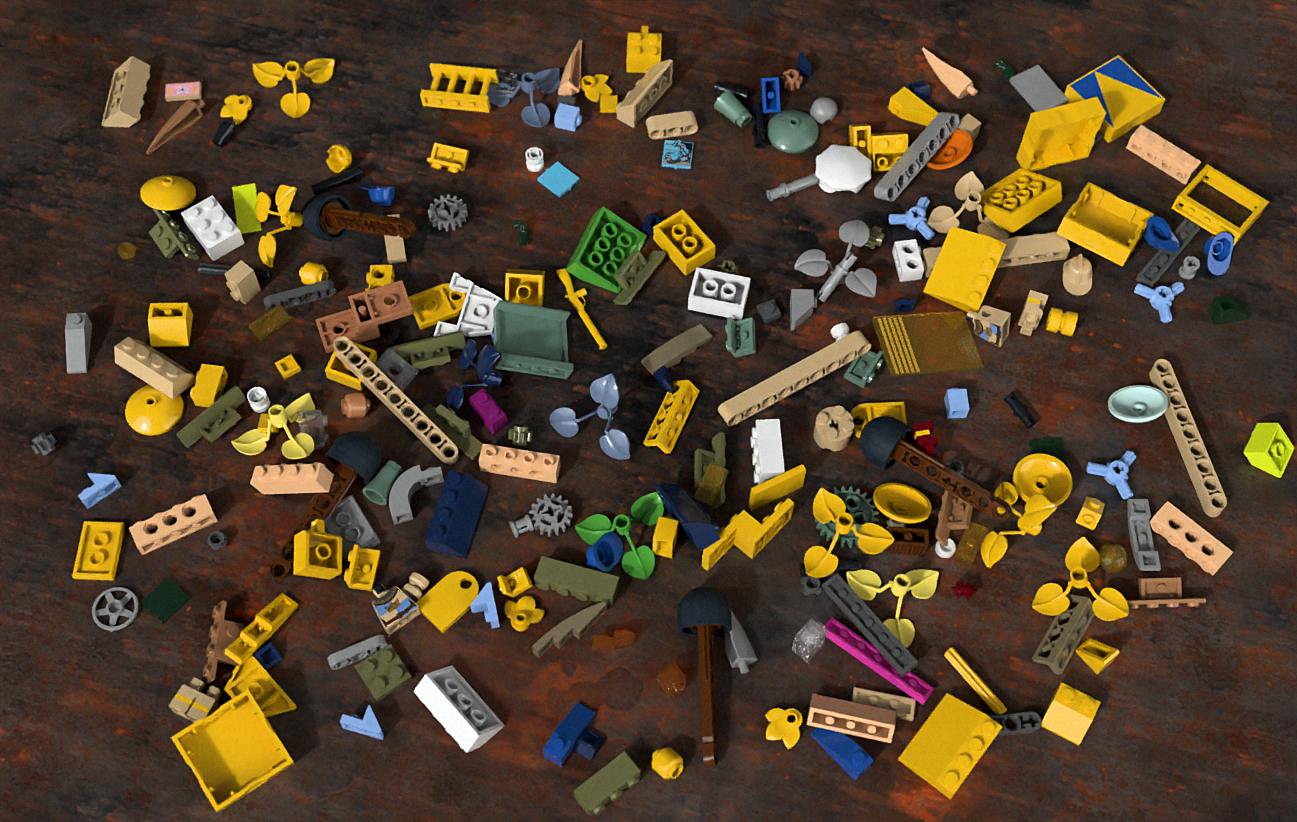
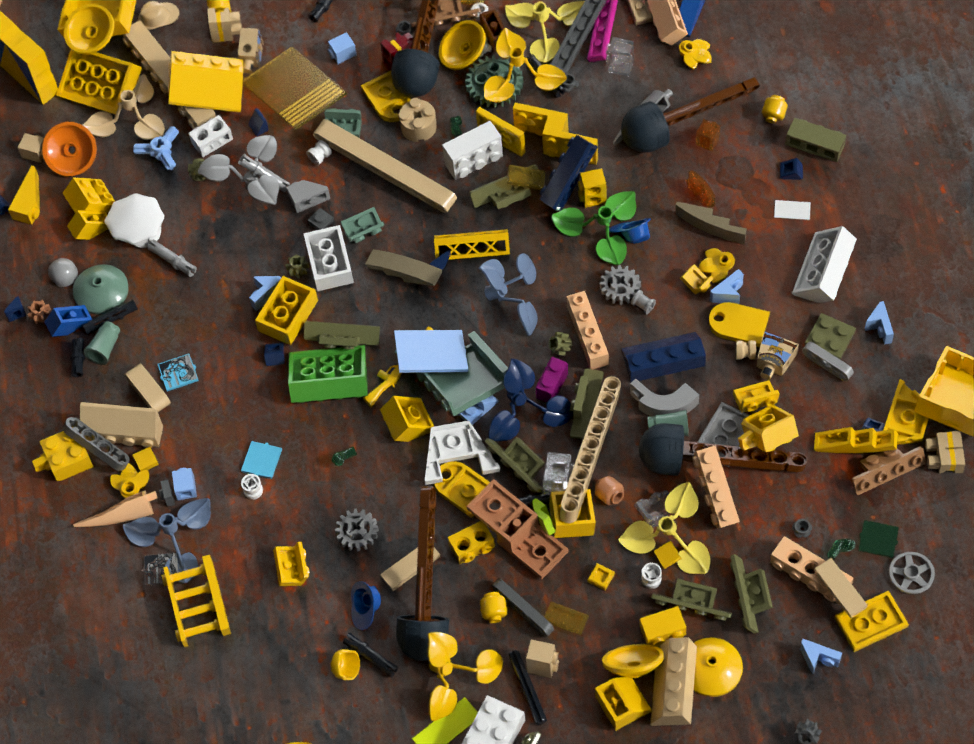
camera: 110 degrees left, 0 degrees up
olive brick [534,556,619,606] -> none
blue slope [543,703,595,767] -> none
light grey beam [874,112,960,201] -> none
none -> dark grey beam [63,417,130,471]
none -> yellow dish [64,4,114,54]
none -> light blue slope [249,276,281,311]
none -> light blue piece [394,330,468,373]
none -> clear green arm [450,116,463,138]
none -> lime slope [533,498,556,536]
none -> yellow dish [602,644,664,678]
none -> olive bracket [730,554,773,634]
none -> white sticker [774,200,811,220]
none -> tan tile [814,558,868,618]
none -> clear green arm [826,539,856,560]

